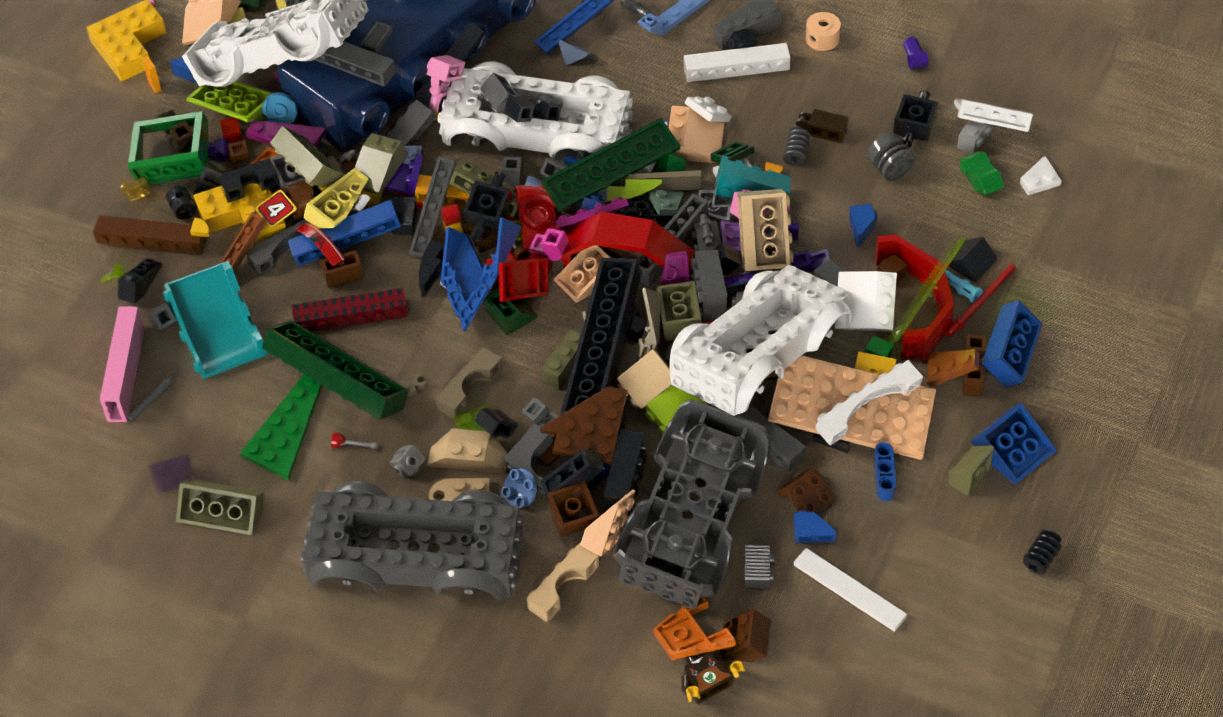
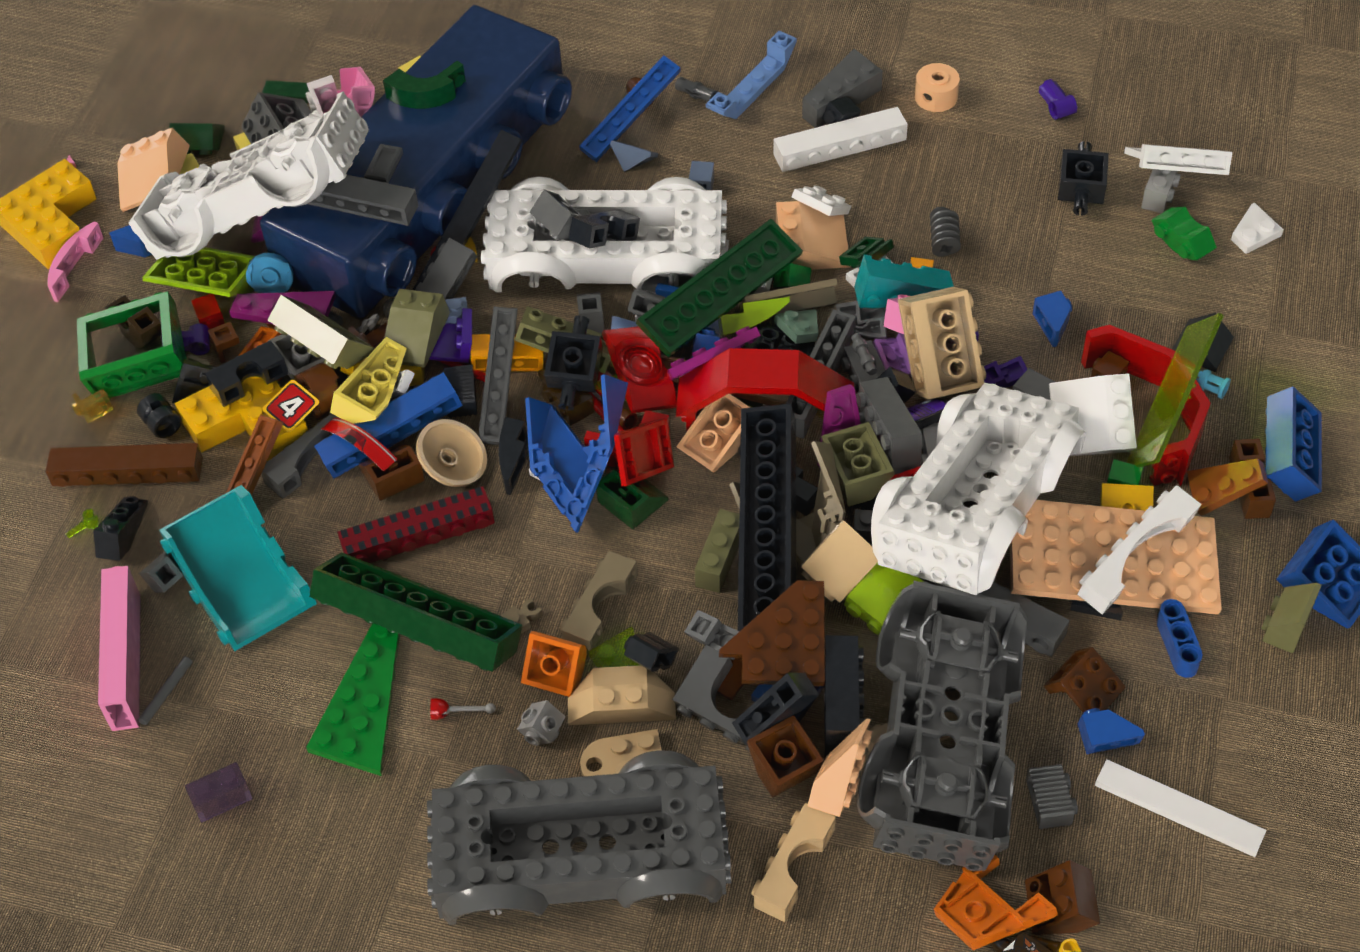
camera: 10 degrees left, 0 degrees up
light orange tile [142,56,162,94] -> none
olive slope [176,479,264,535] -> none
yellow tile [190,218,210,237] -> none
bright pink brick [427,55,465,112] -> none
red leg [441,203,463,233] -> none
medium blue dish [501,468,537,509] -> none
dark pink brick [529,228,569,261] -> none
dark brown brick [796,109,849,144] -> none
dark grey wheel [867,132,915,181] -> none
red bar [945,264,1016,338] -> none
none -> bright pink slope [48,222,103,302]
none -> tan dish [416,419,487,487]
none -> orange brick [521,631,587,697]
none -> sand blue brick [689,161,714,190]

